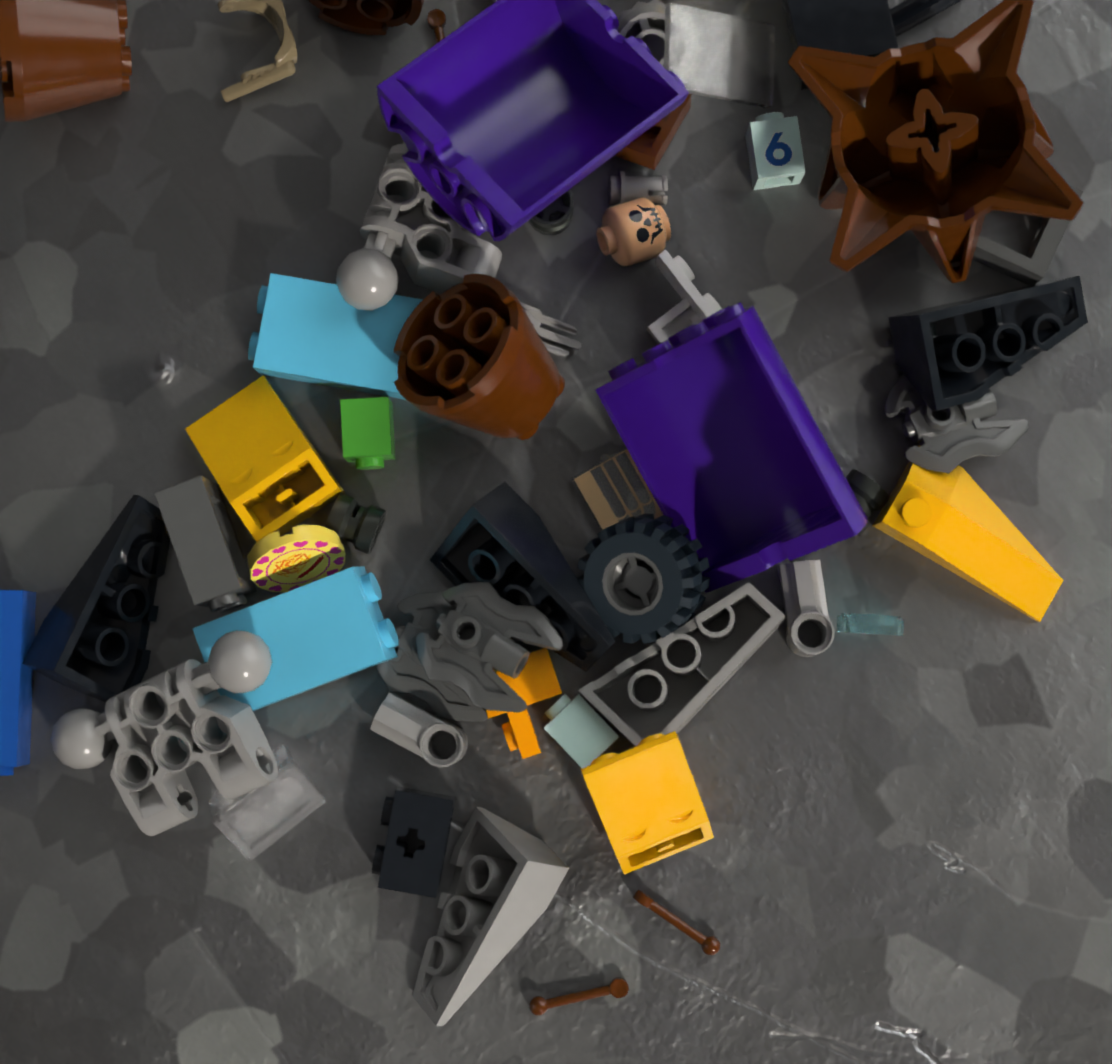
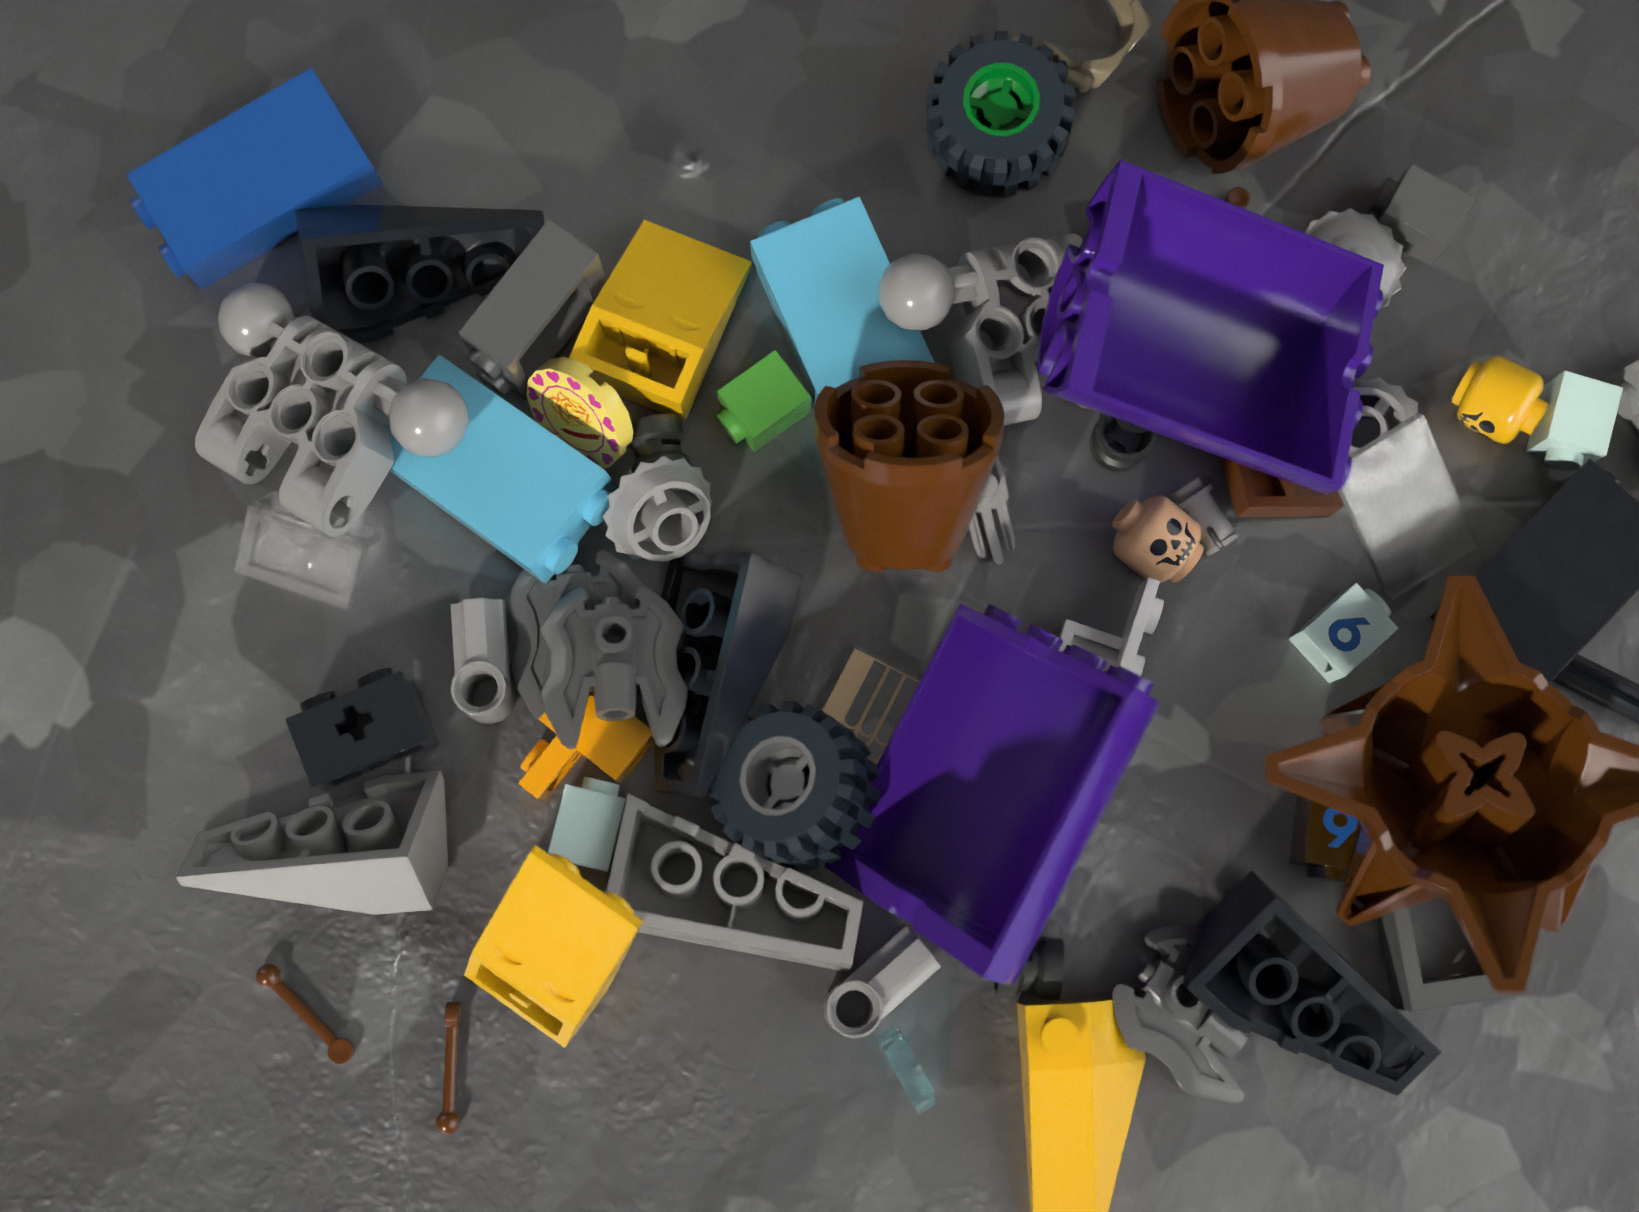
camera: 55 degrees right, 5 degrees down
none -> light grey piece [602,456,713,562]
none -> black wheel [926,31,1075,197]
none -> dark brown brick [1289,795,1362,882]

